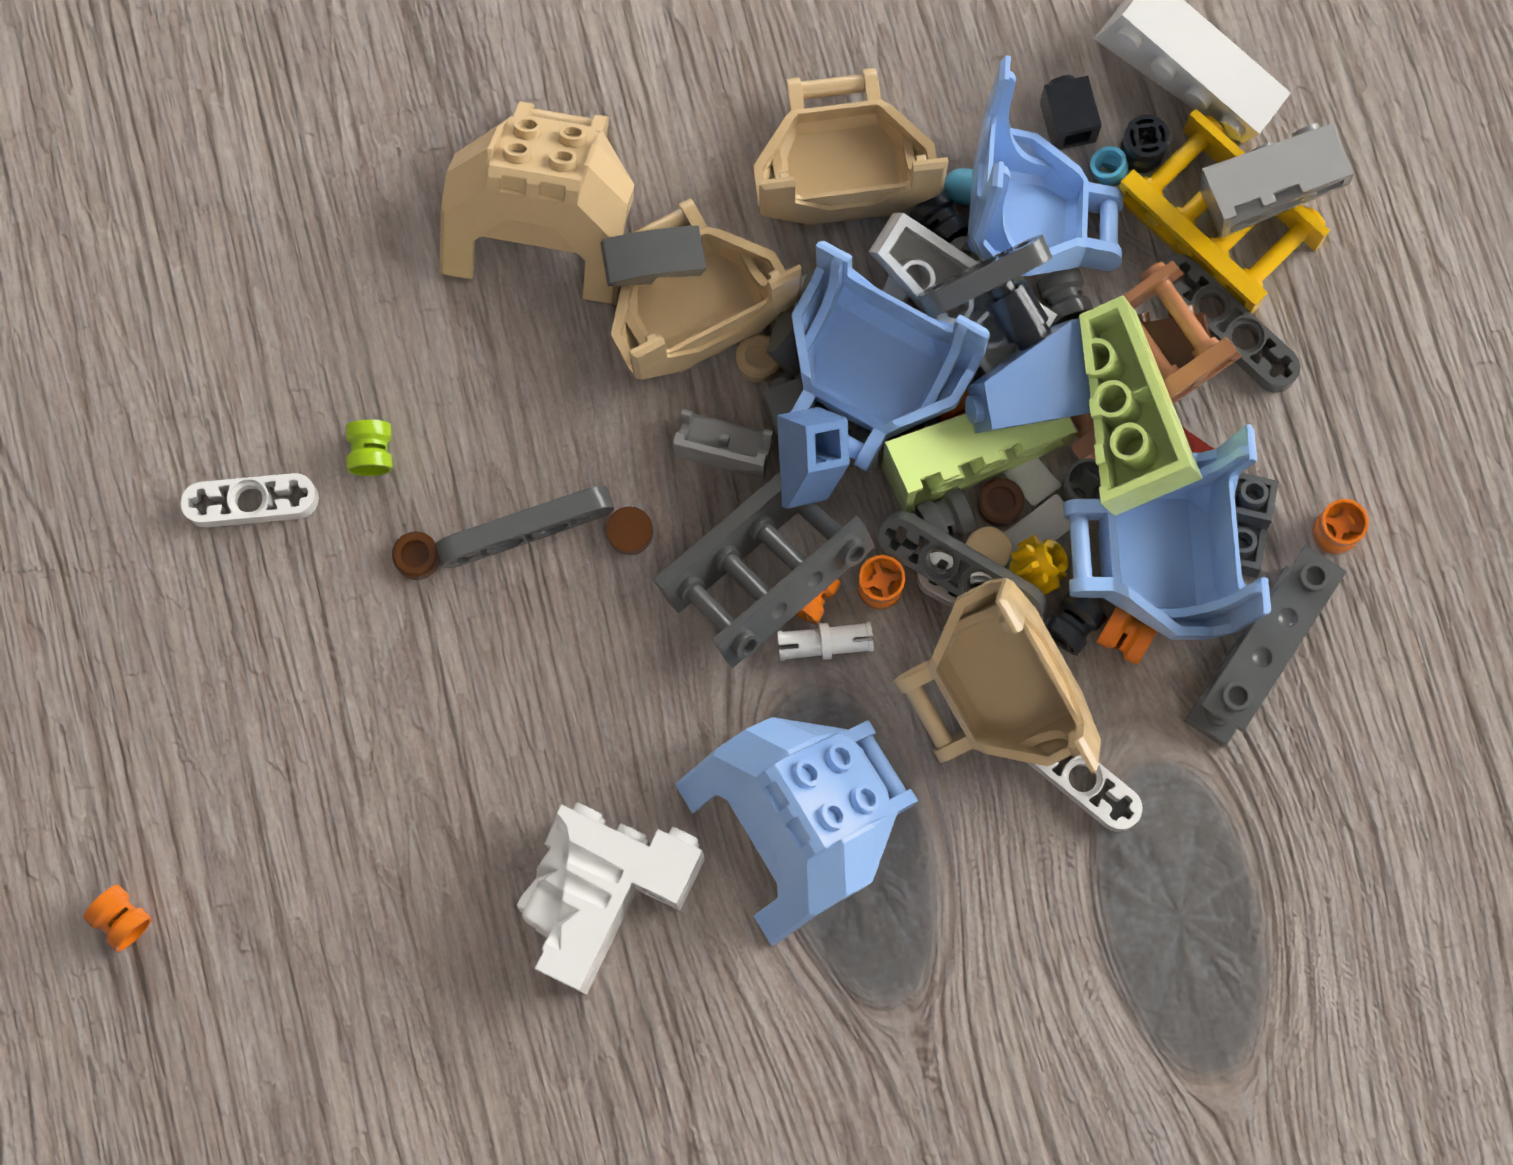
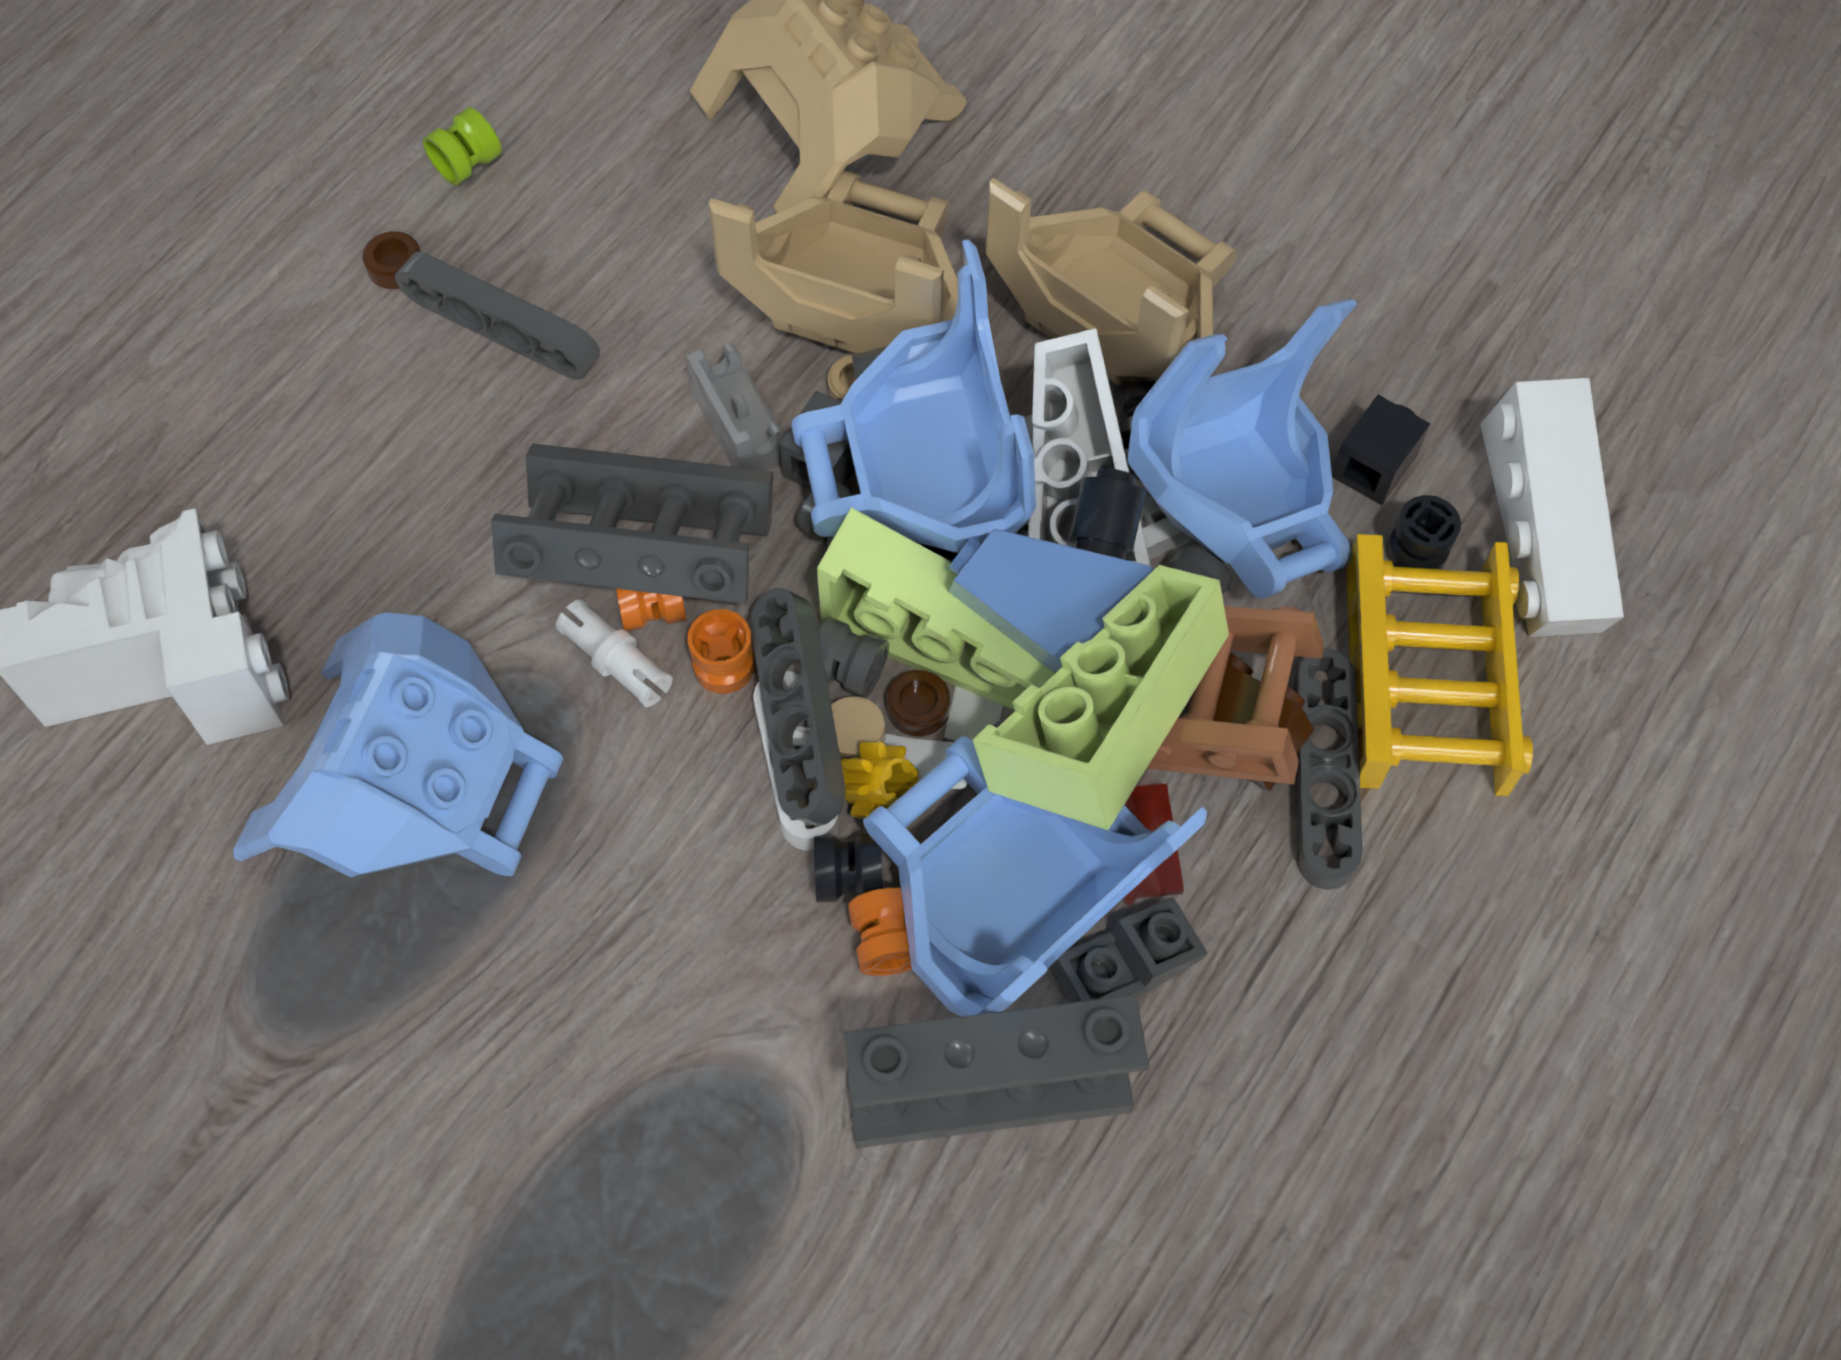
camera: 45 degrees right, 15 degrees down
white beam [181,473,319,527] -> none
dark grey slope [600,226,707,286] -> none
reddish brown tile [606,506,653,555] -> none
medium blue slope [777,407,850,509] -> none
tan piece [893,578,1101,774] -> none
dark grey beam [918,235,1053,317] -> none
white beam [1027,755,1142,832] -> none
medium azure hinge [1090,146,1128,187] -> none
light grey wedge [1200,123,1354,238] -> none
orange wheel [1312,499,1369,554] -> none

